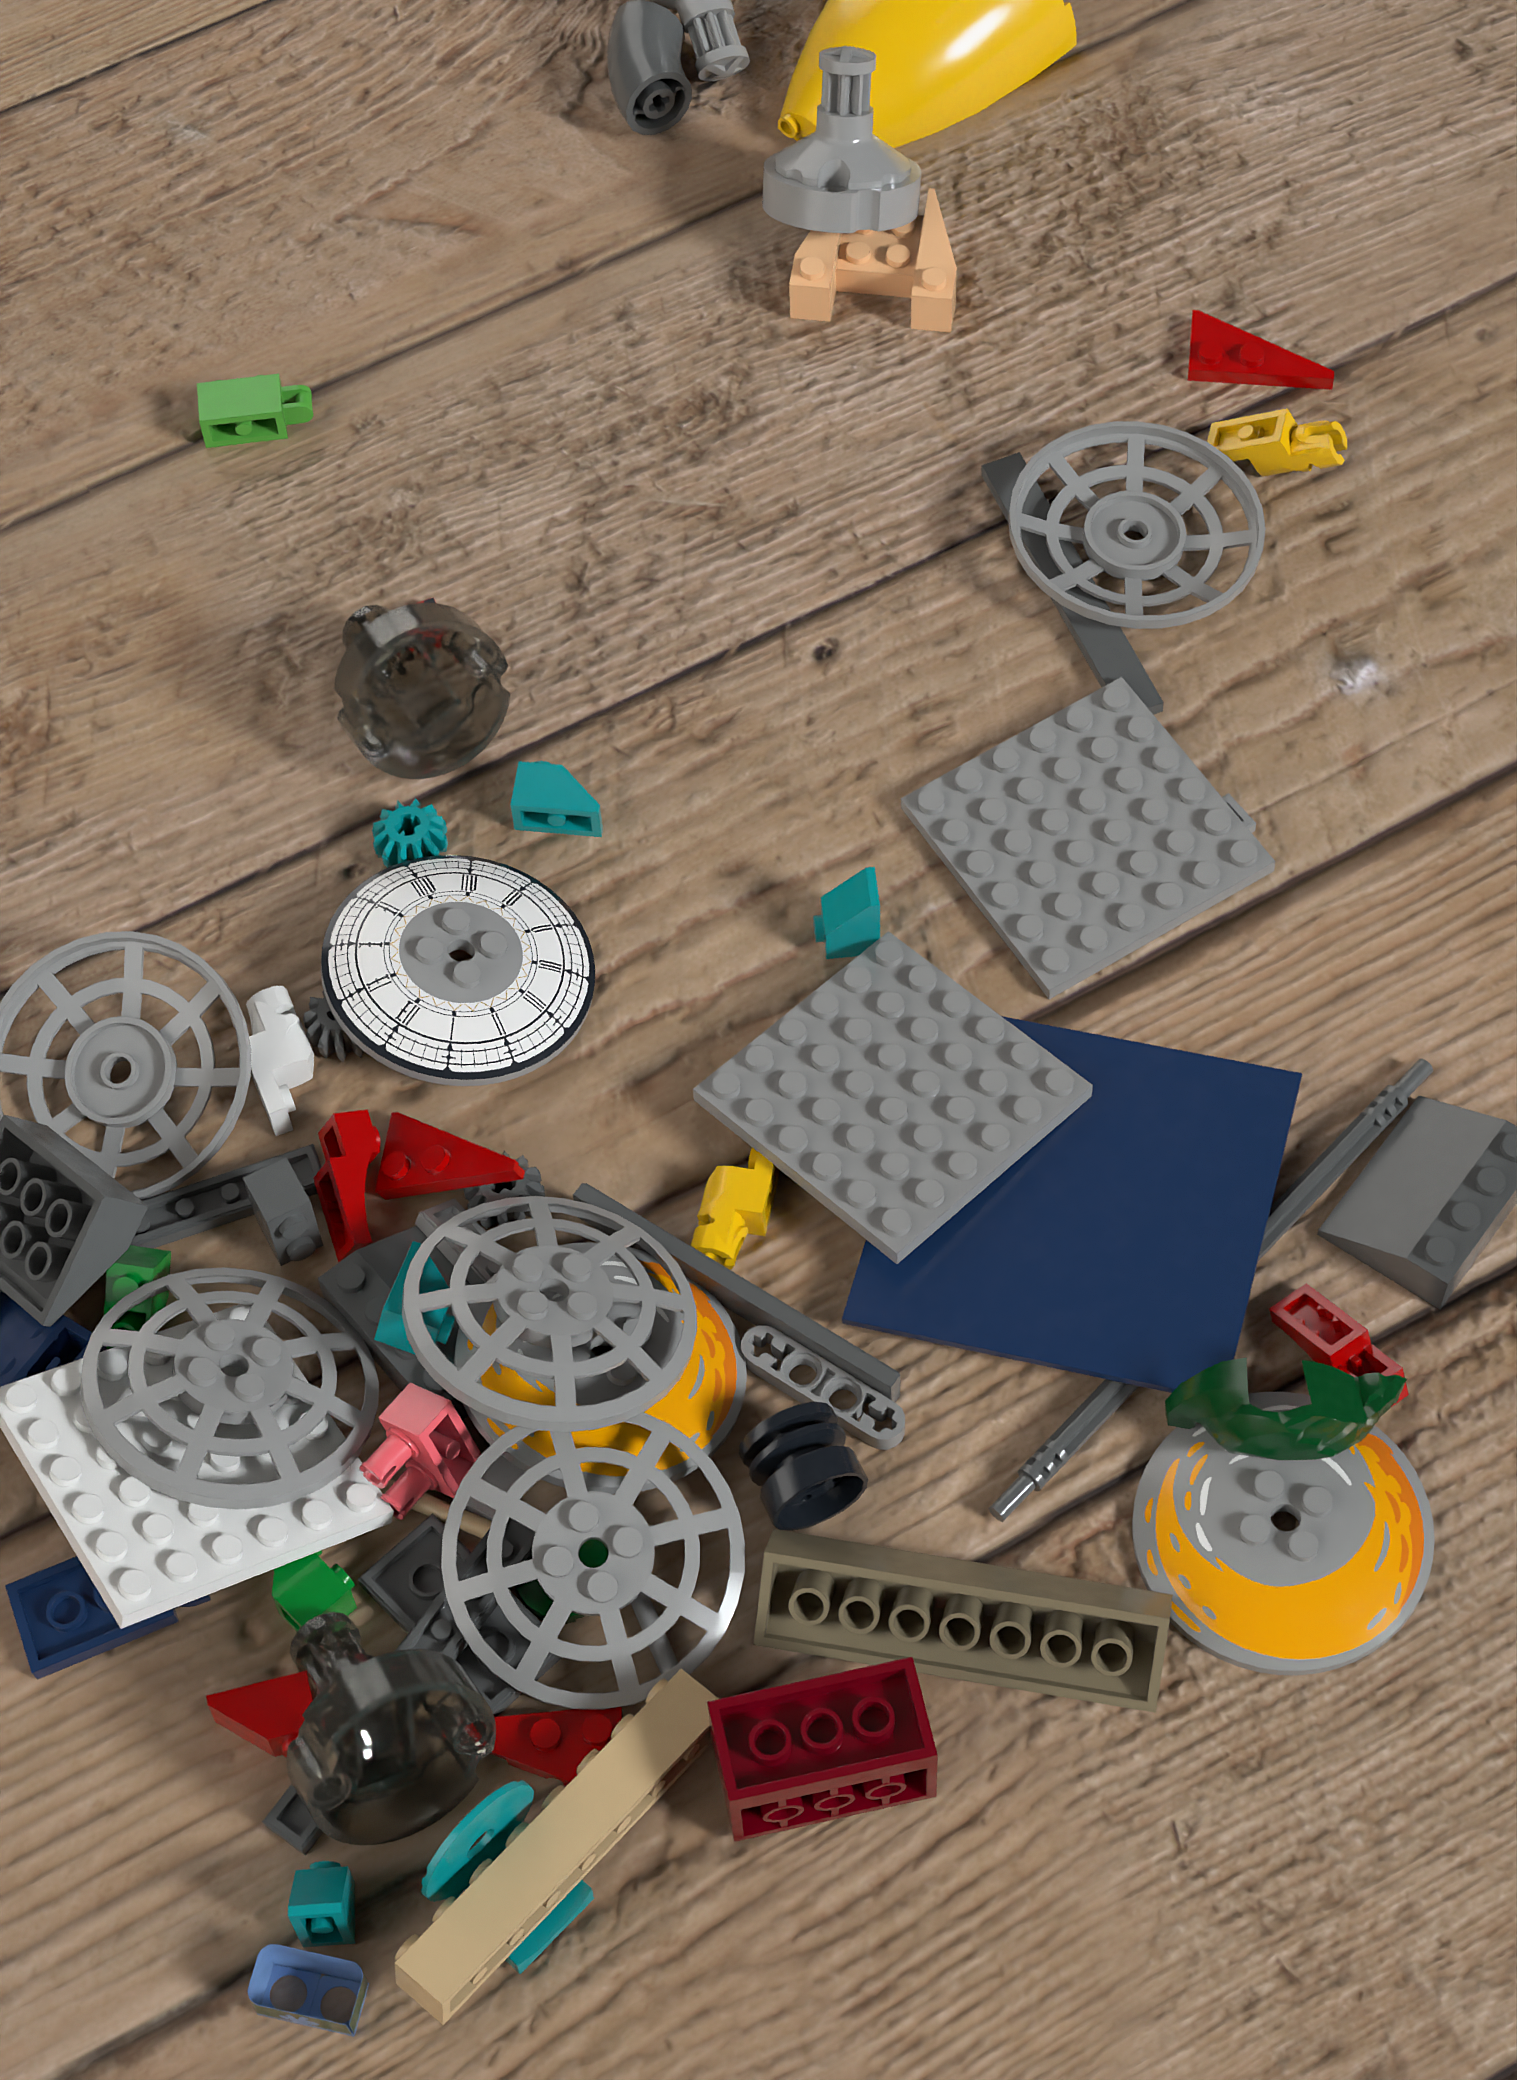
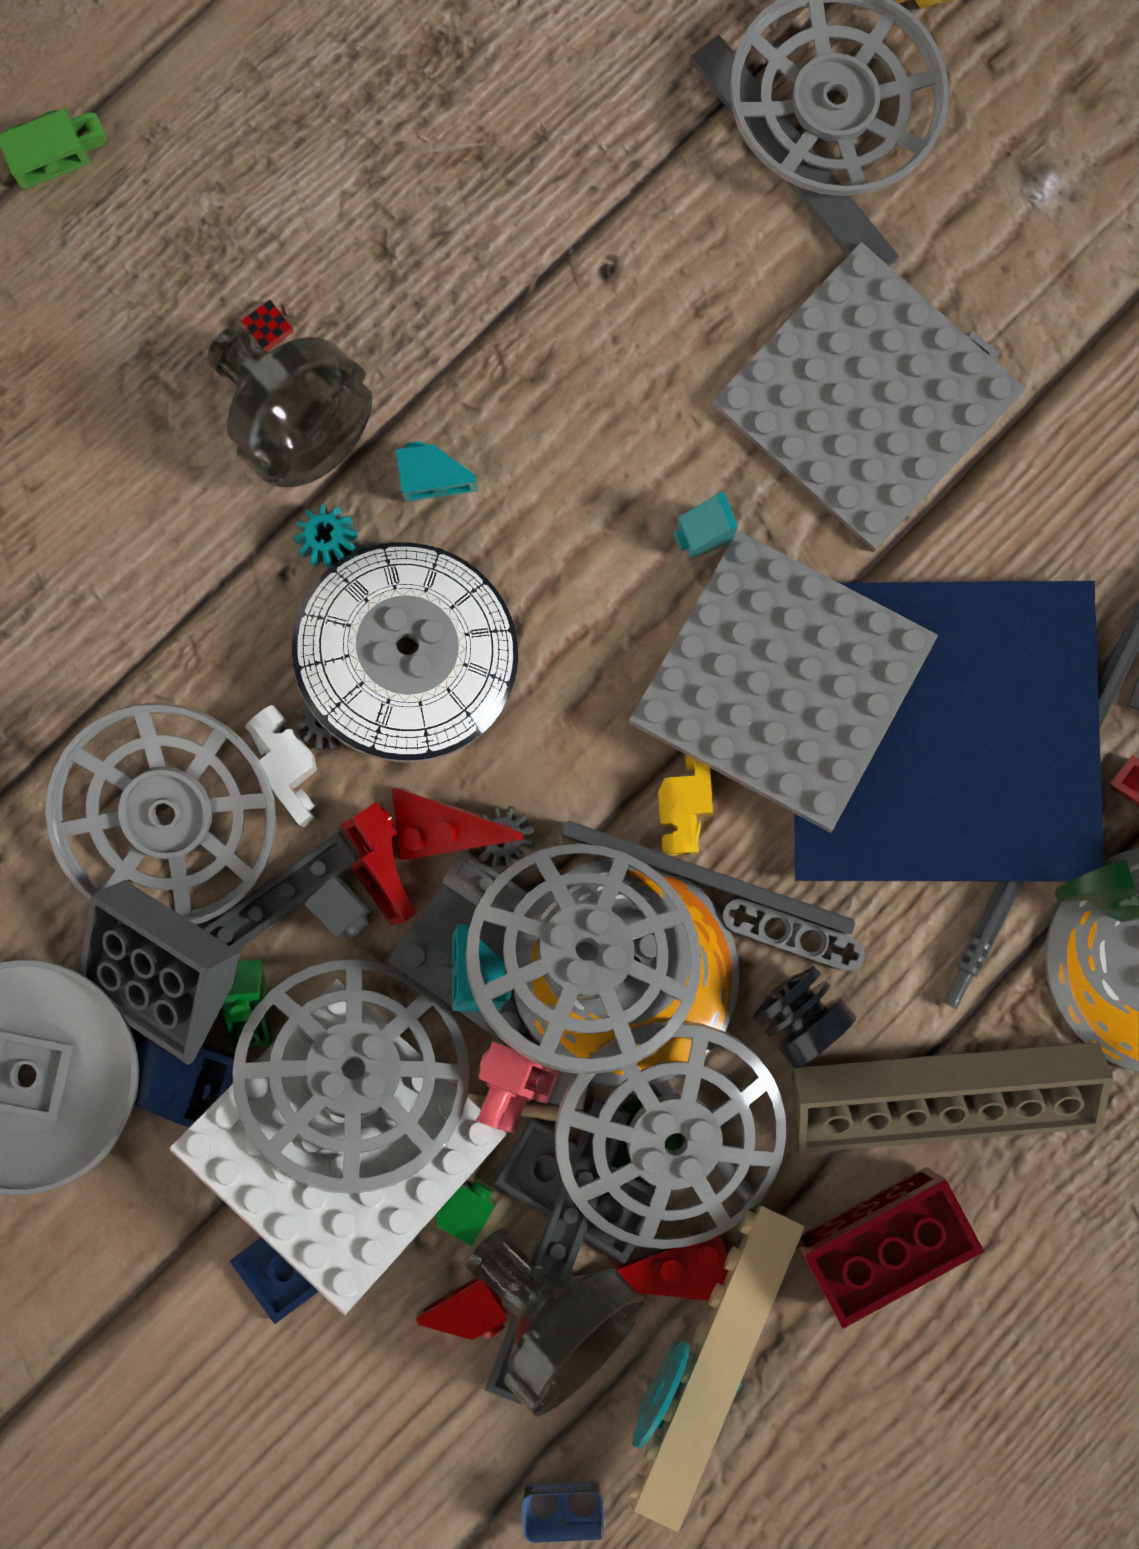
camera: 20 degrees left, 25 degrees up
teal slope [288,1861,355,1948] -> none

